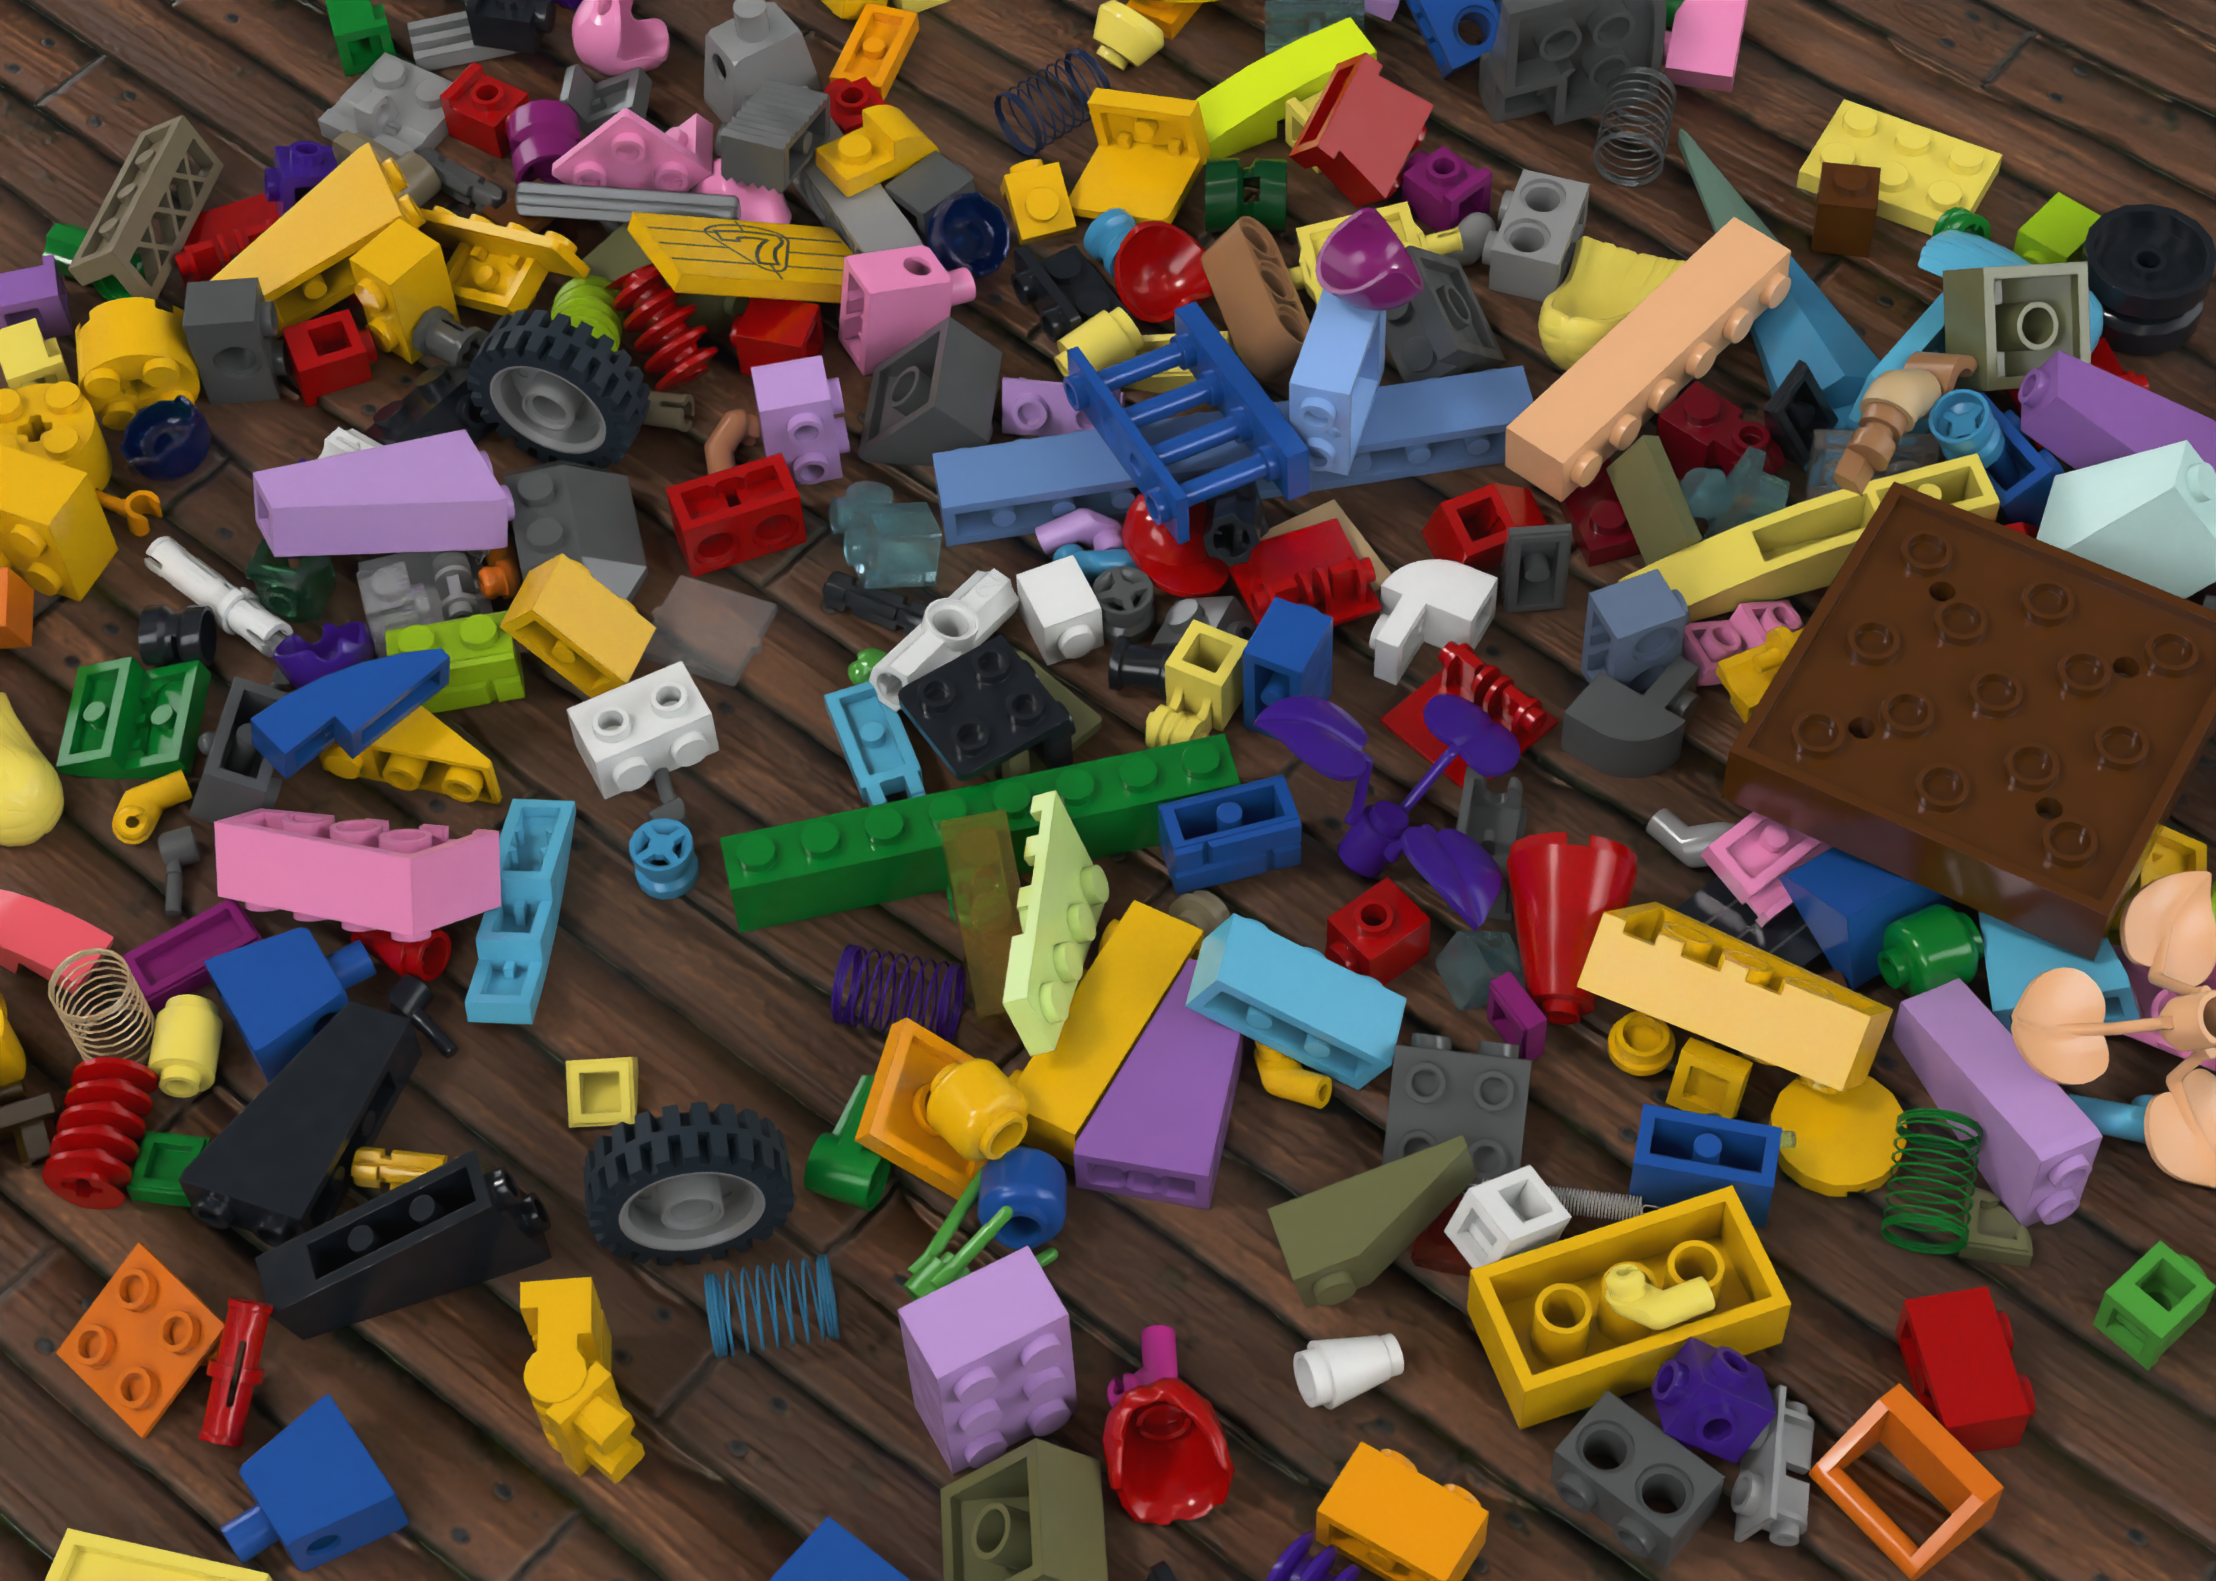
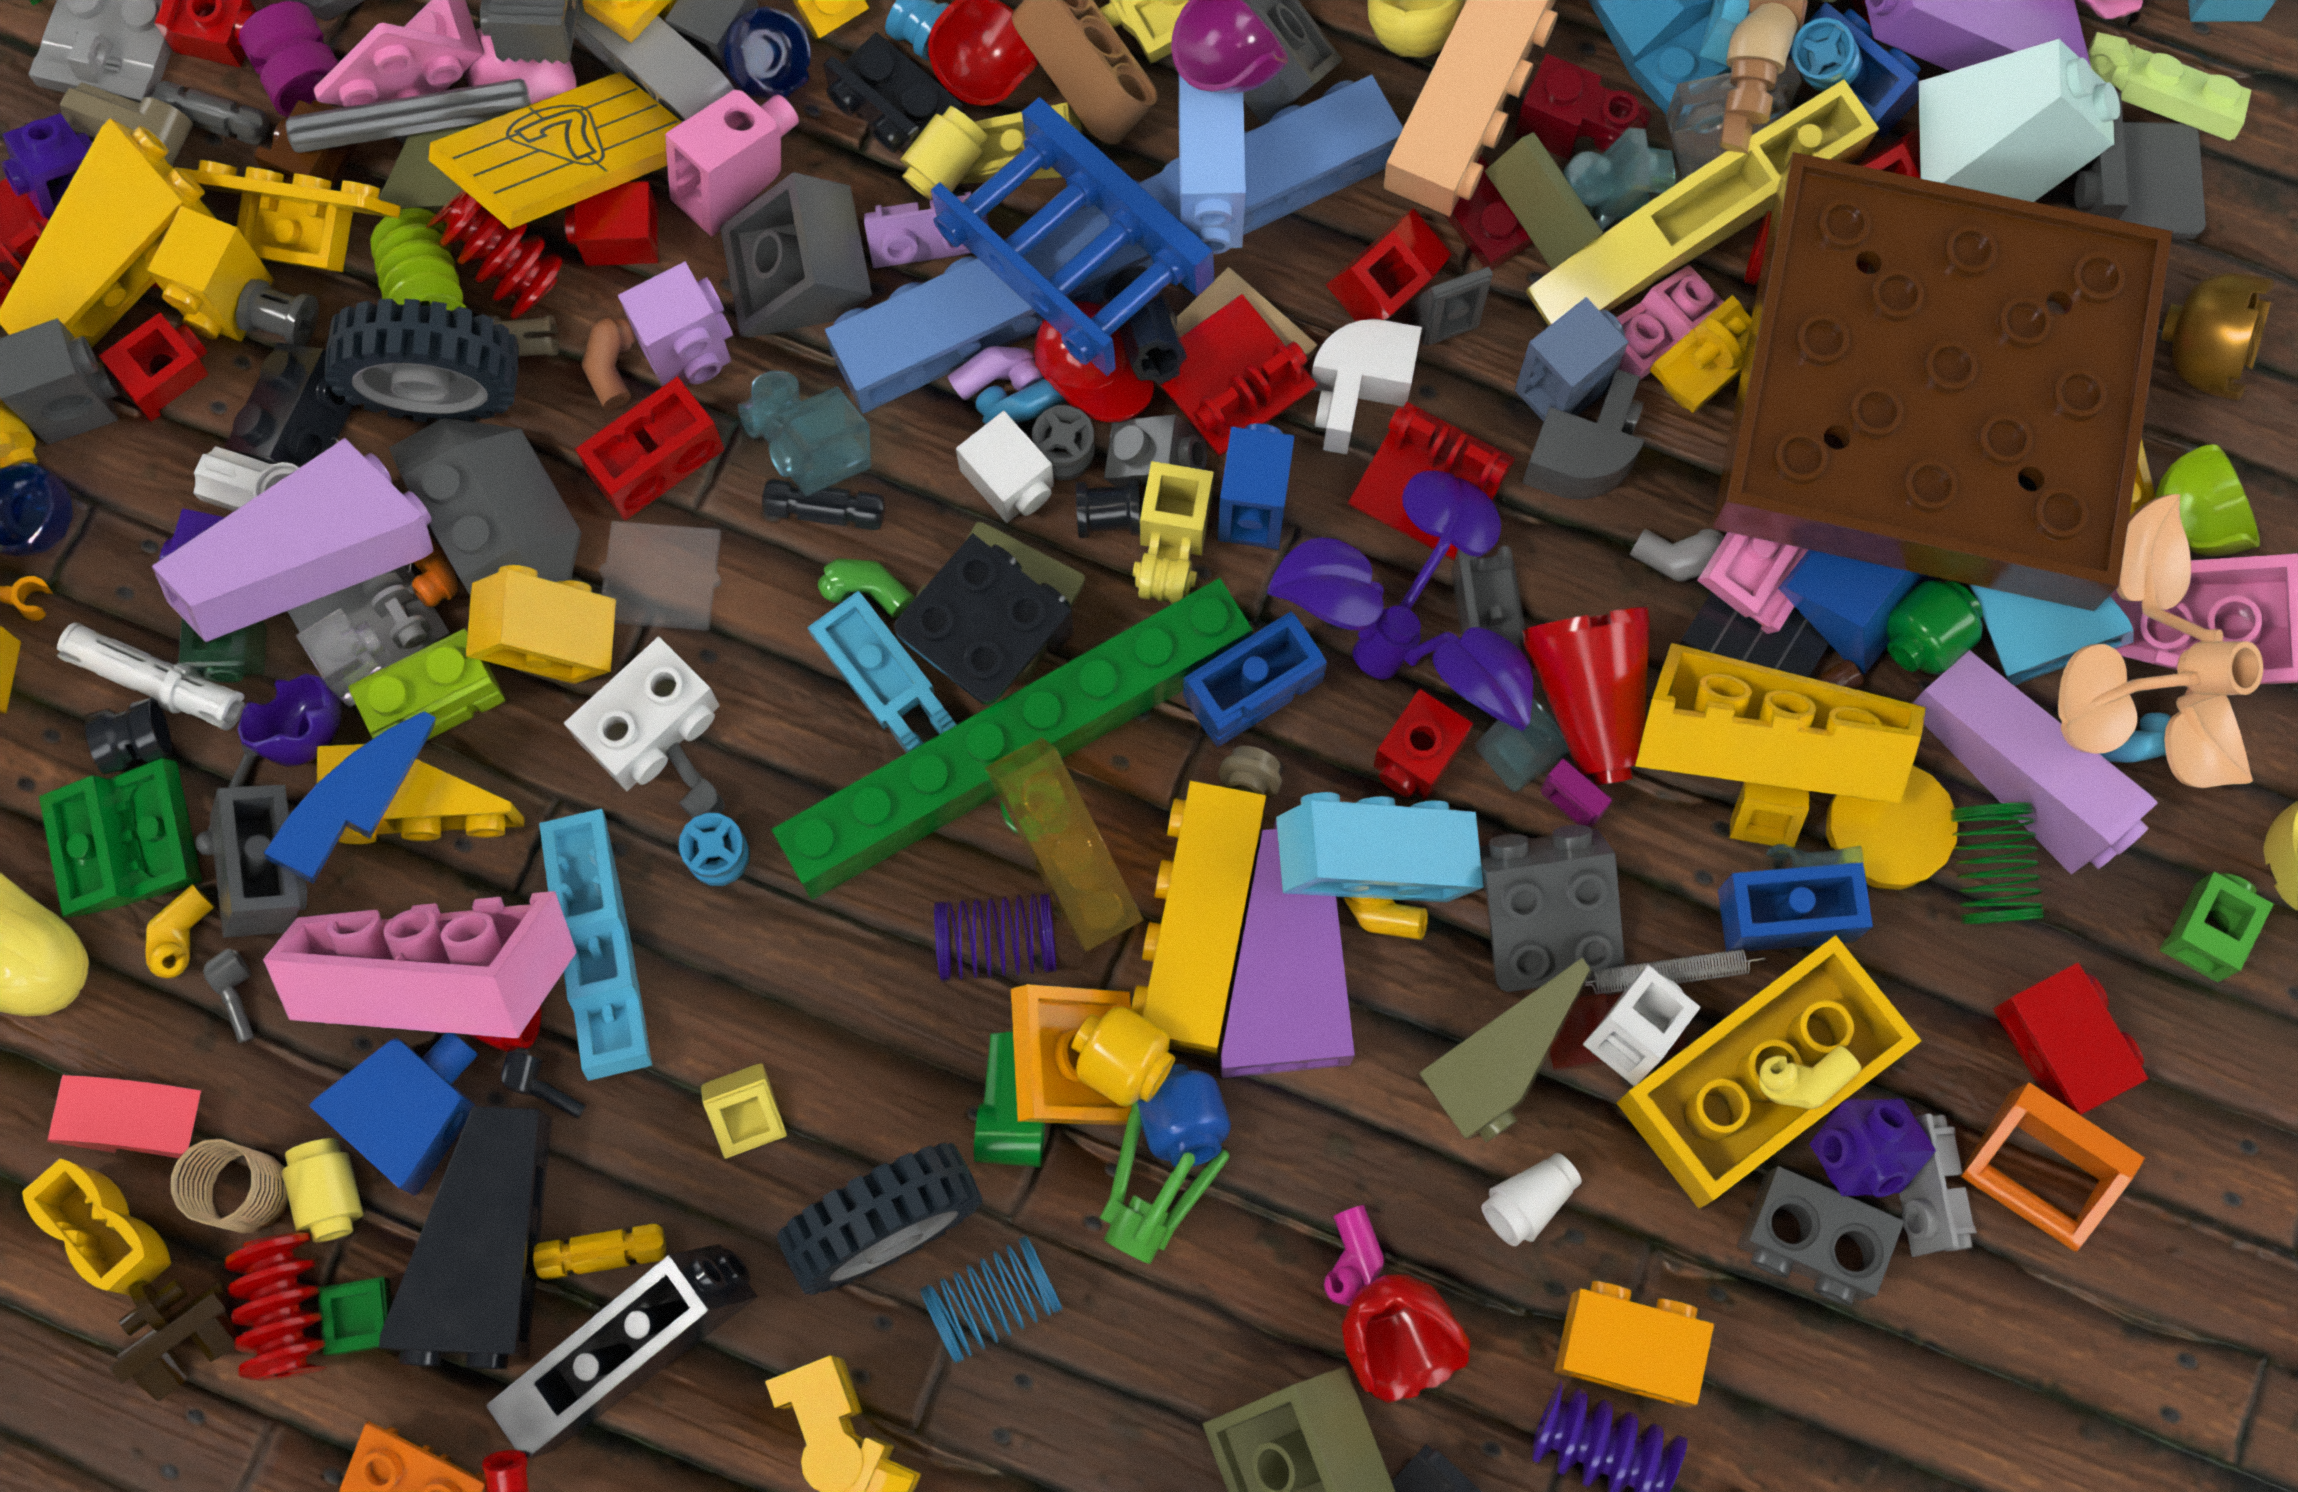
camera: 20 degrees left, 20 degrees up
magenta tile [119,899,263,1014] -> none
white piece [869,568,1020,712] -> none
lavender brick [897,1246,1078,1474] -> none
yellowish green wing [1002,790,1109,1056] -> none
yellow plate [1607,1011,1675,1076] -> none
black slope [1763,360,1838,468] -> none
olive tile [1958,1186,2033,1268] -> none

